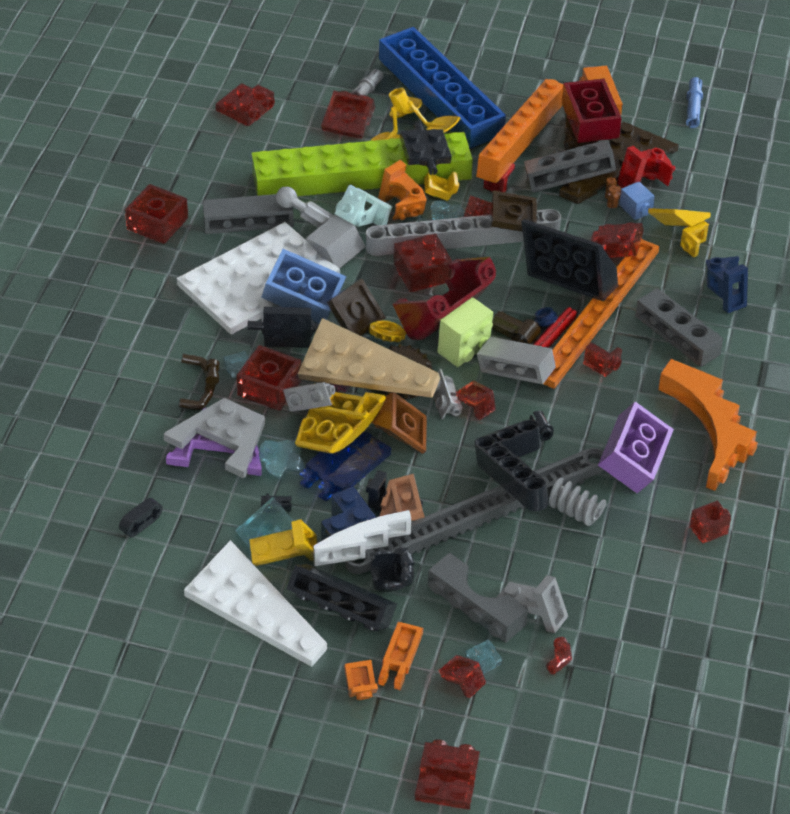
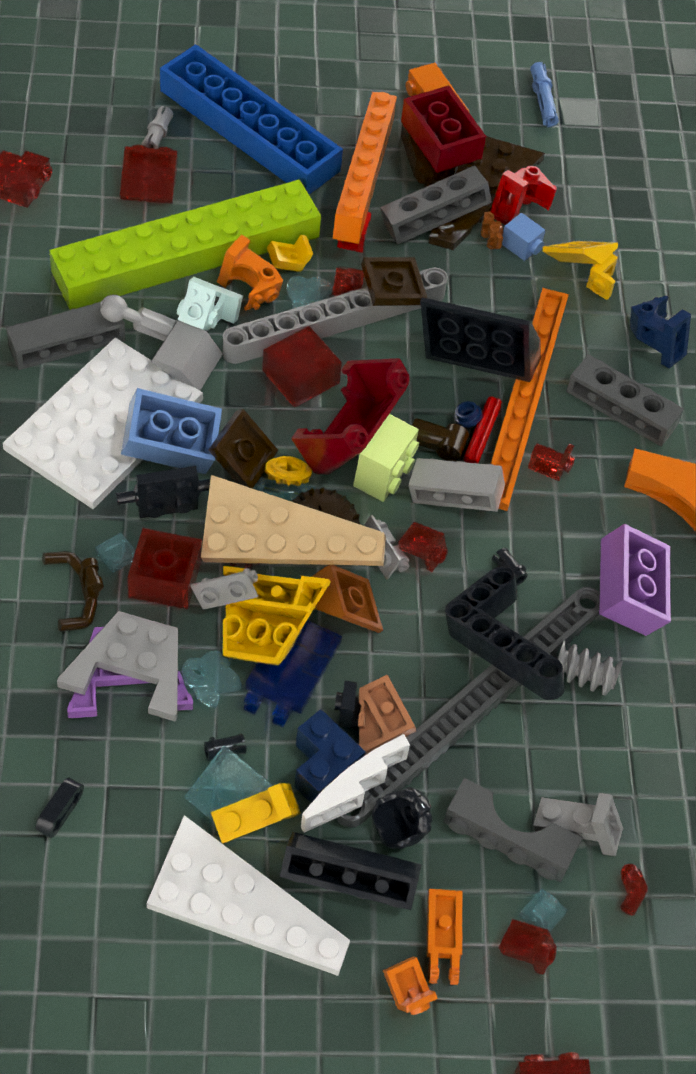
camera: 20 degrees left, 10 degrees up
yellow plant [371,88,461,141] -> none
black plate [400,121,452,175] -> none
clear red plate [591,222,644,258] -> none

